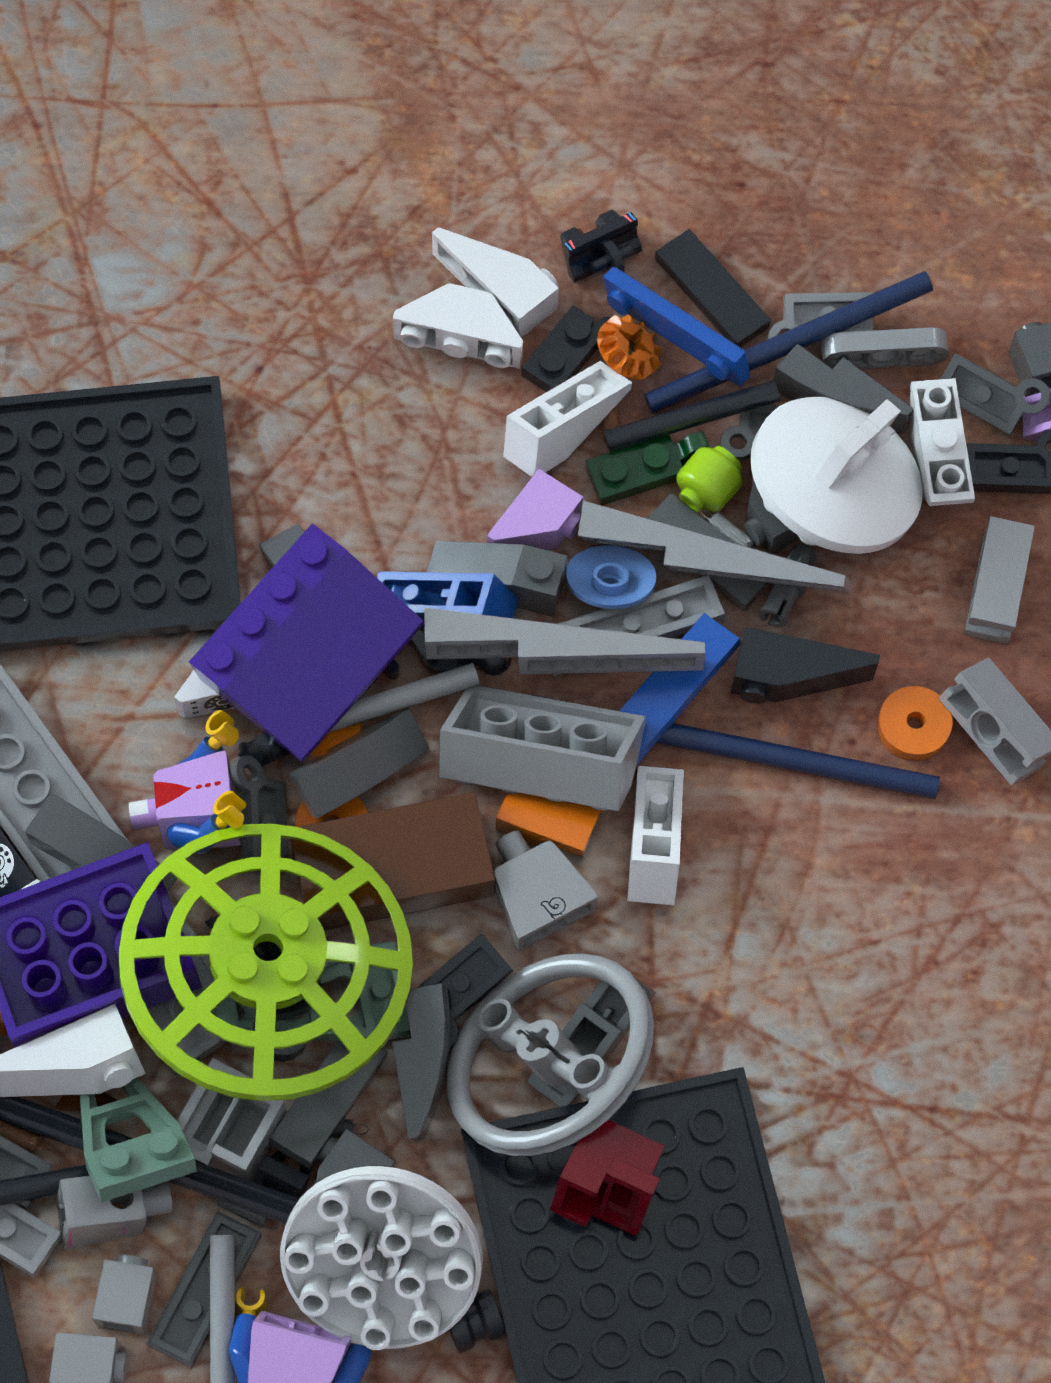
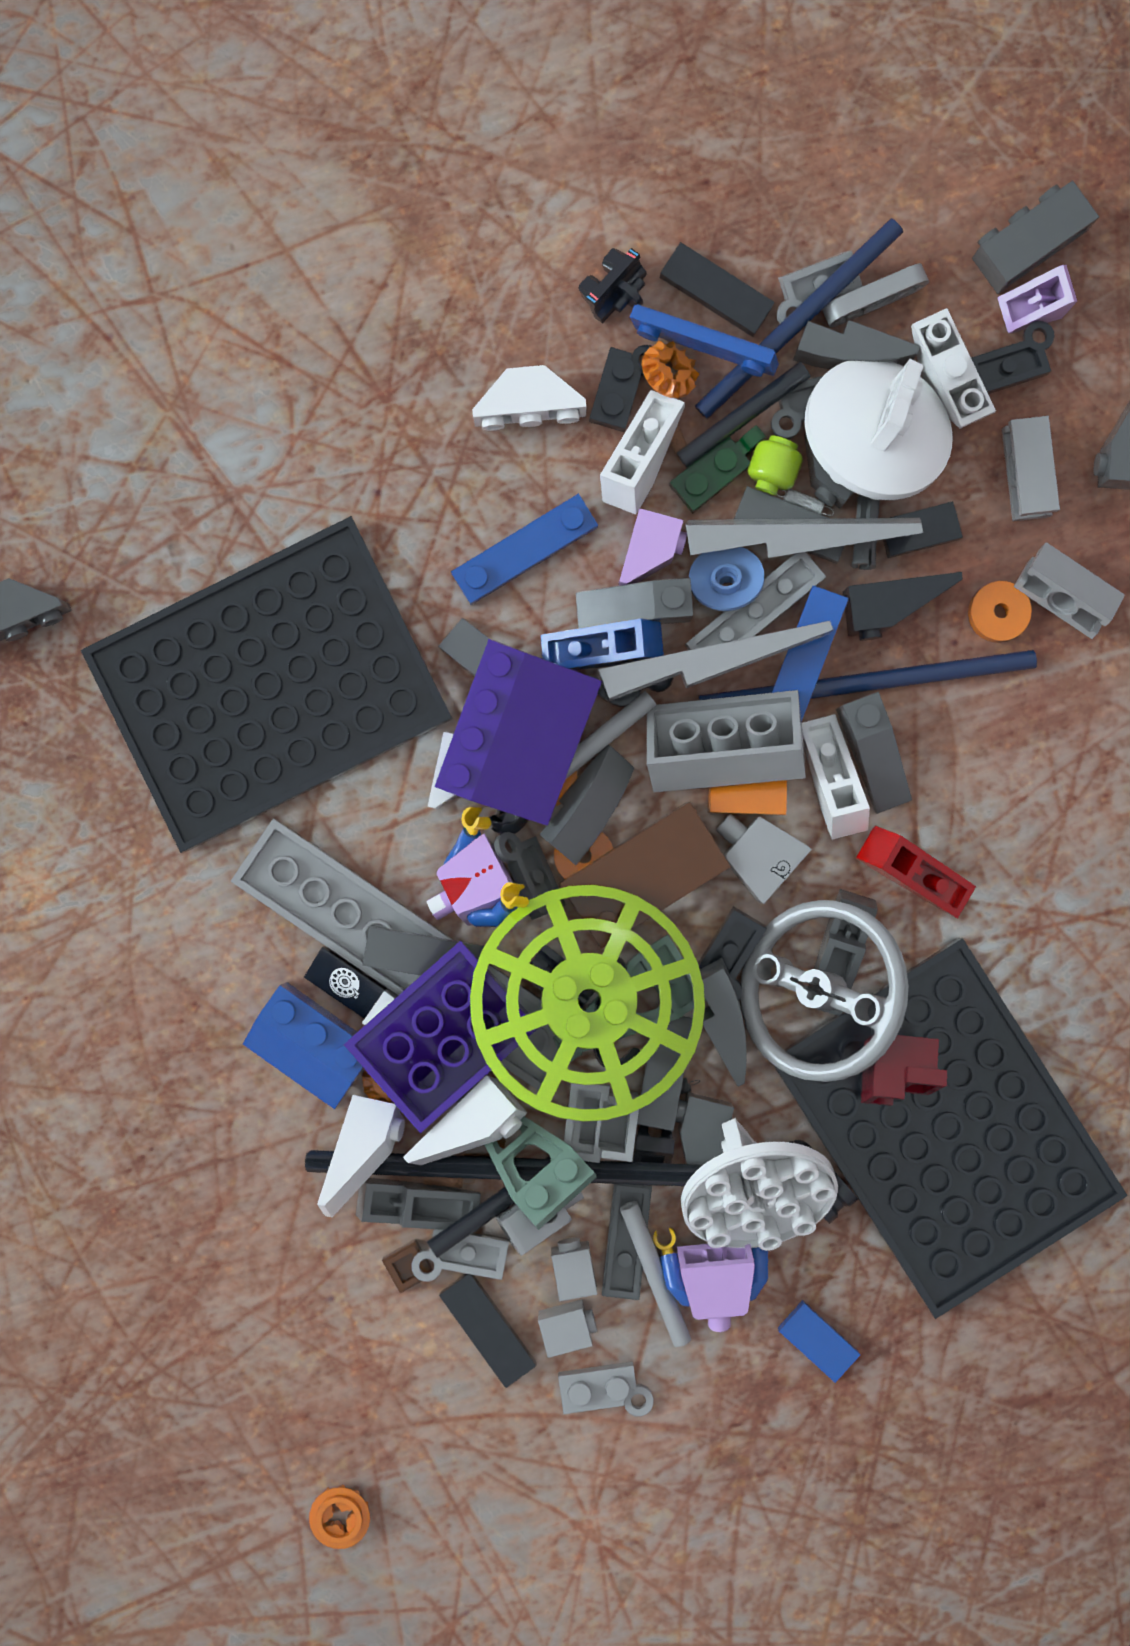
camera: 15 degrees left, 20 degrees up
white slope [432,227,559,338] -> none
dark grey hinge [941,353,1051,435] -> none
none -> blue plate [451,493,598,605]
none -> dark grey slope [836,691,912,814]
none -> red slope [856,826,976,919]
none -> black tile [883,501,963,558]

